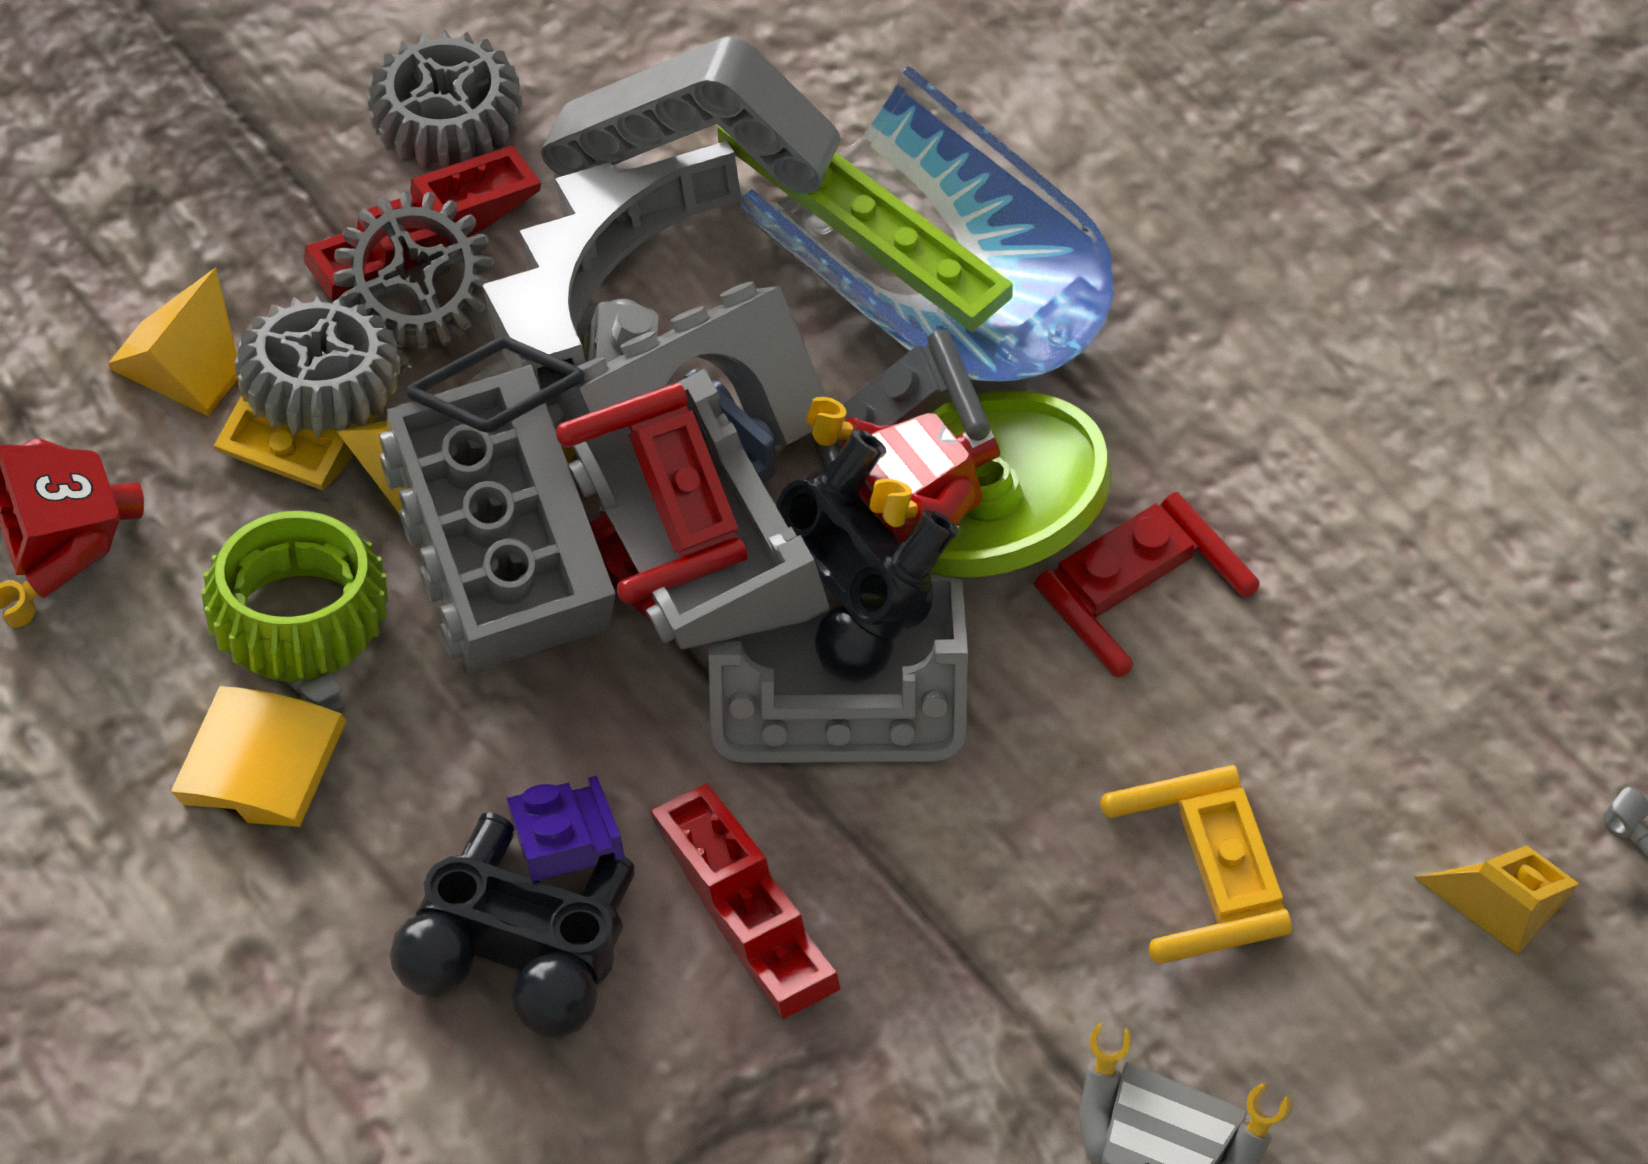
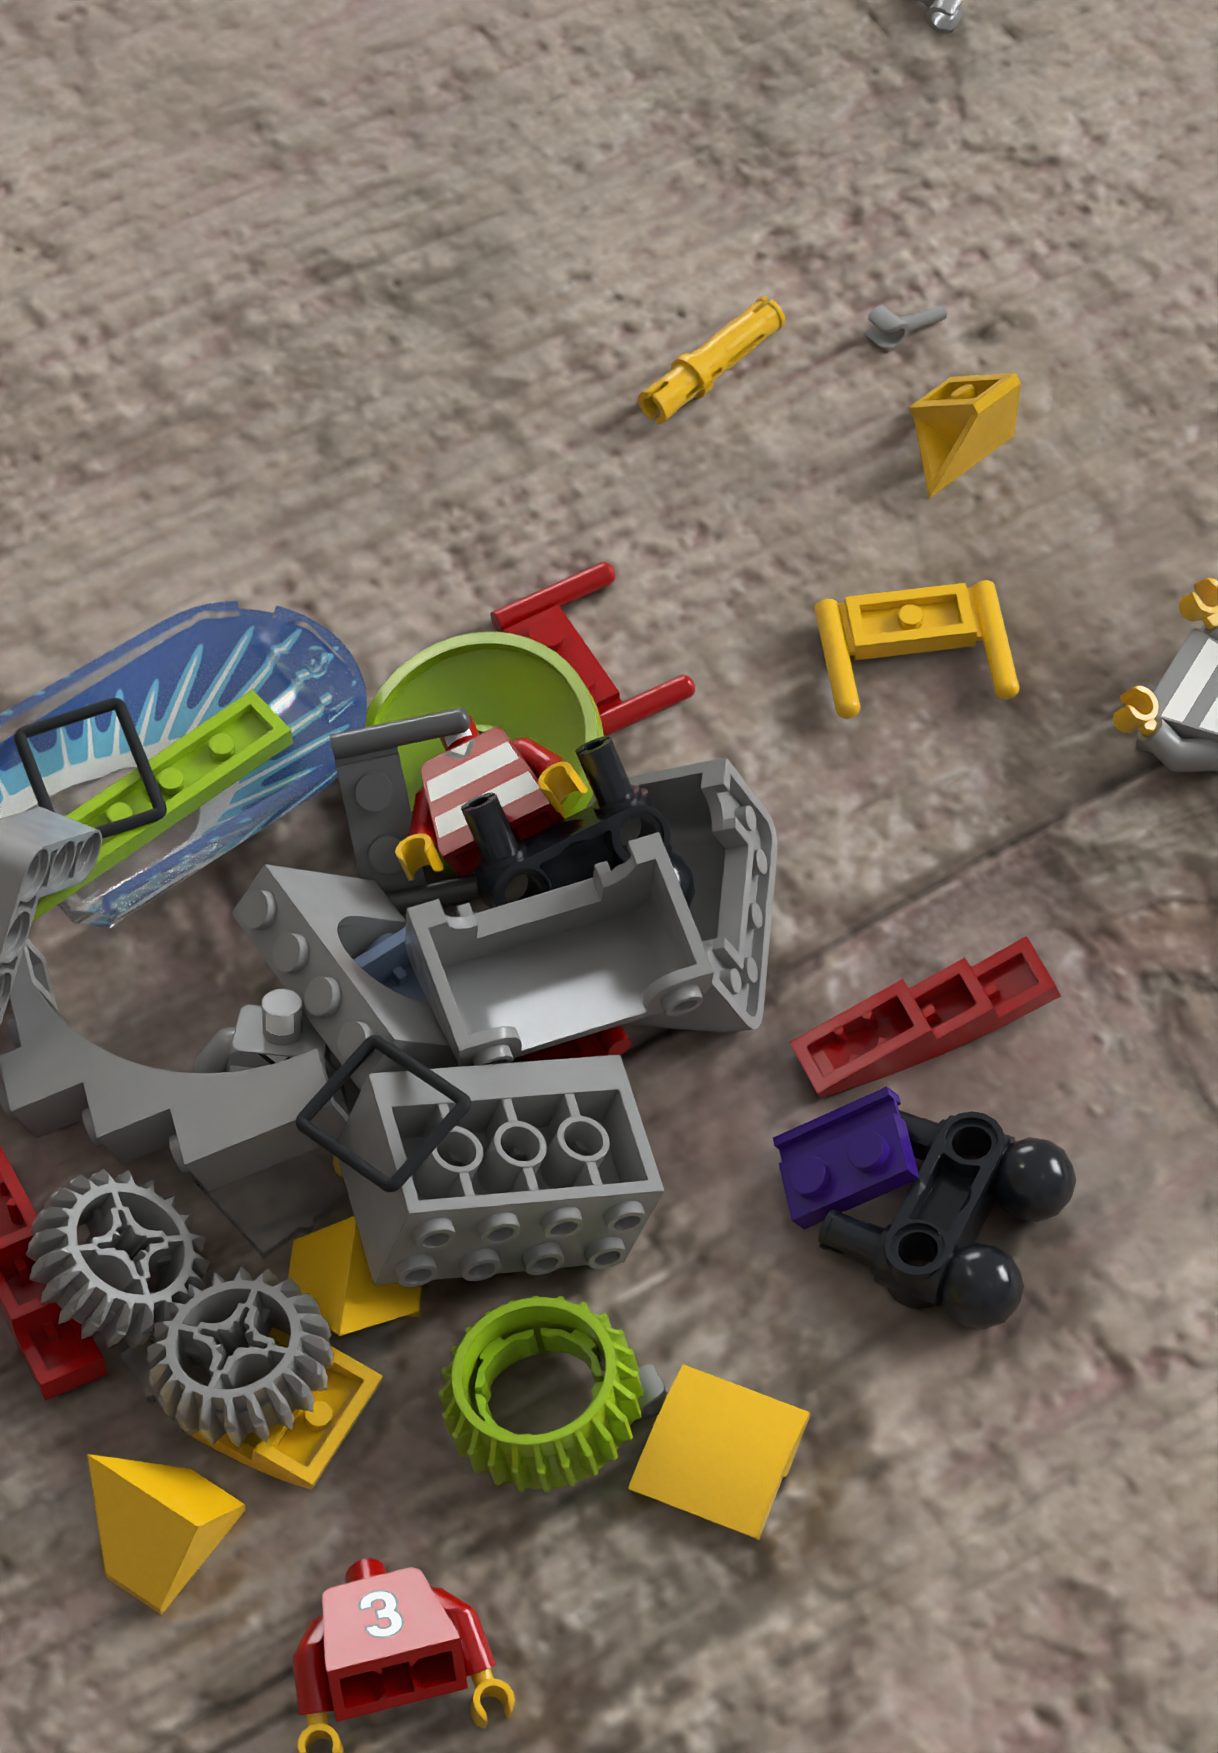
camera: 85 degrees left, 0 degrees up
red plate [556,382,748,604] -> none
none -> black piece [14,698,167,839]
none -> yellow pin [638,296,786,424]

